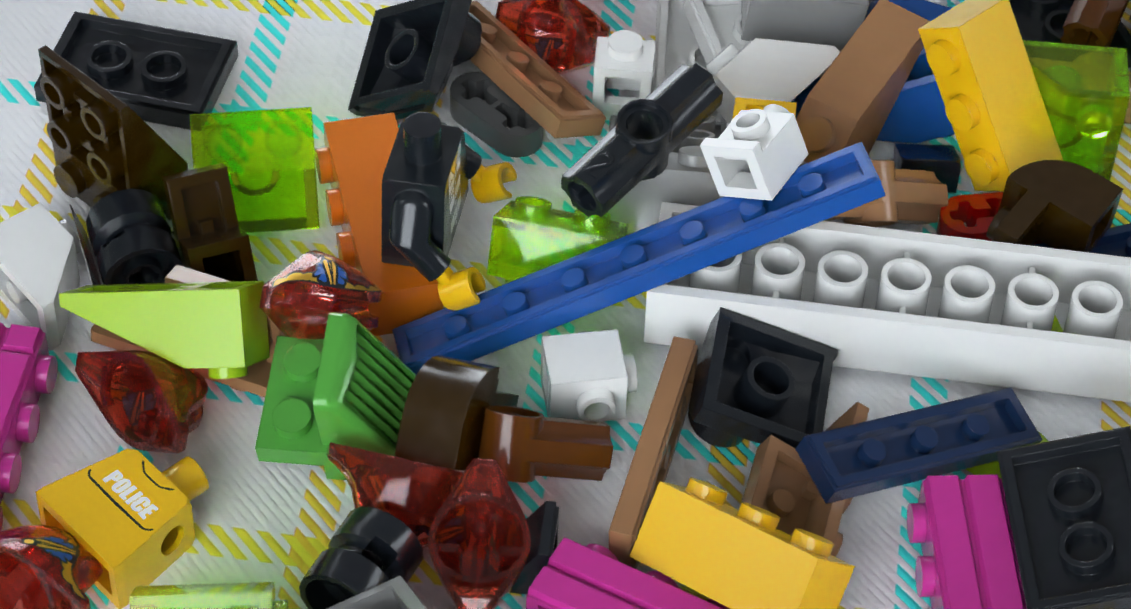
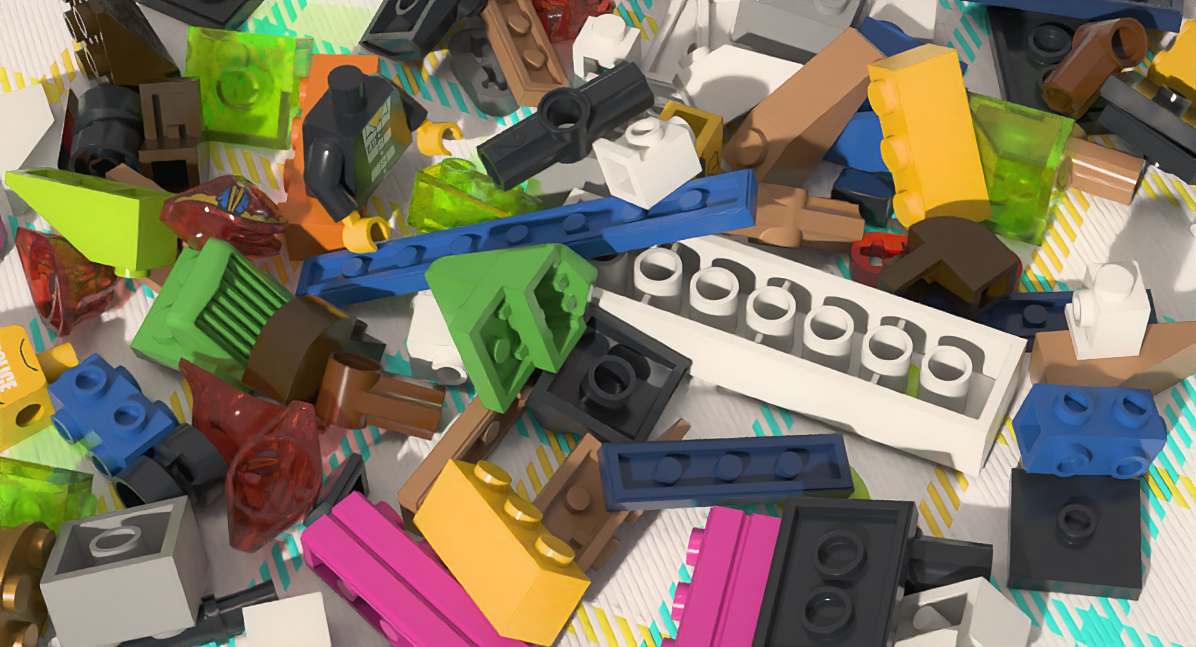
camera: 20 degrees right, 5 degrees up
none -> blue brick [47,352,180,481]
none -> bright green piece [424,243,598,414]

